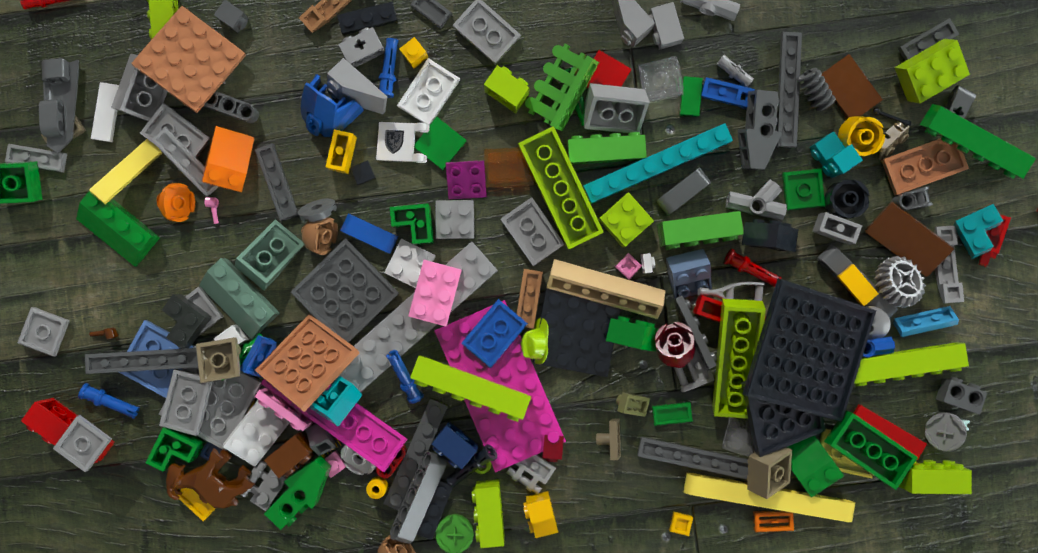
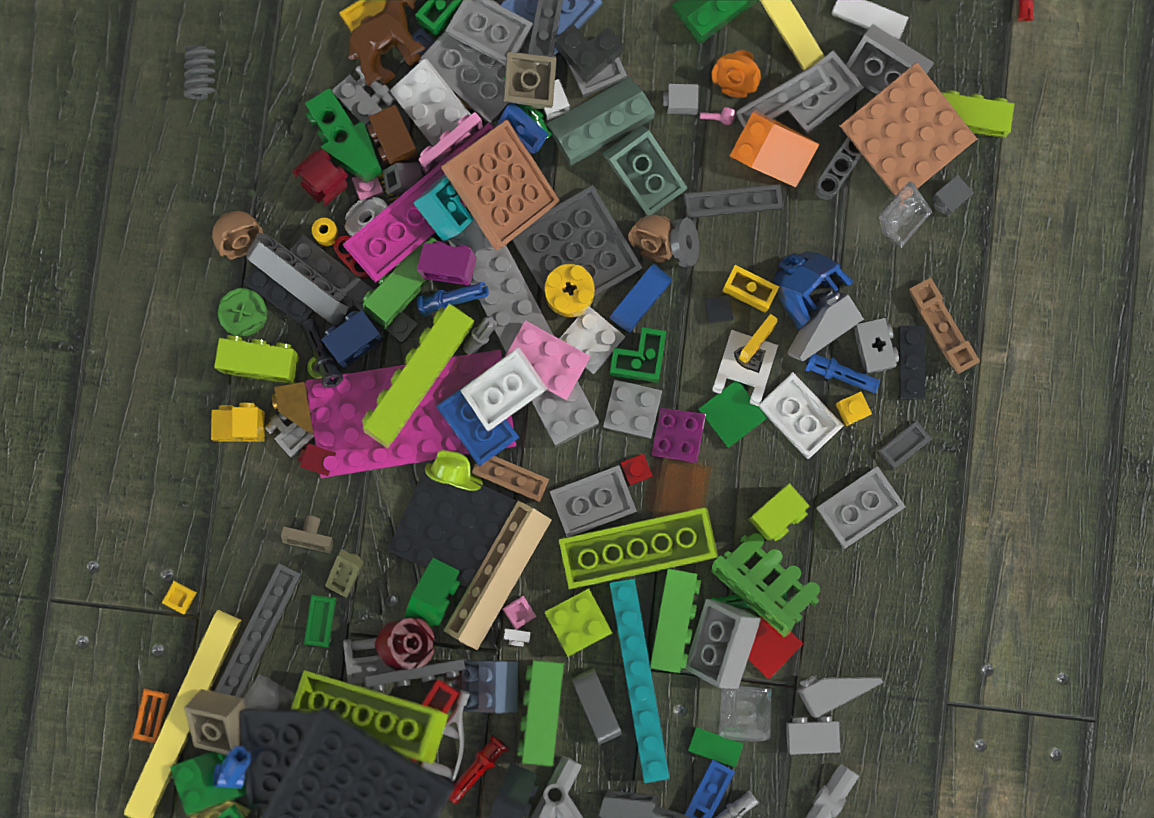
camera: 105 degrees right, 5 degrees down
none -> blue piece [213,746,251,789]
none -> pearl gold slope [272,382,315,434]
none -> dark red brick [292,148,348,207]
none -> bright green brick [362,236,437,329]
none -> magenta brick [417,241,477,286]
none -> white tile [460,348,547,431]
none -> light grey axle [463,316,497,355]
none -> yellow brick [545,264,595,318]
none -> red plate [620,453,653,486]
none -> light grey brick [663,84,698,114]
none -> yellow tile [739,314,777,363]
none -> clear slope [878,181,932,248]

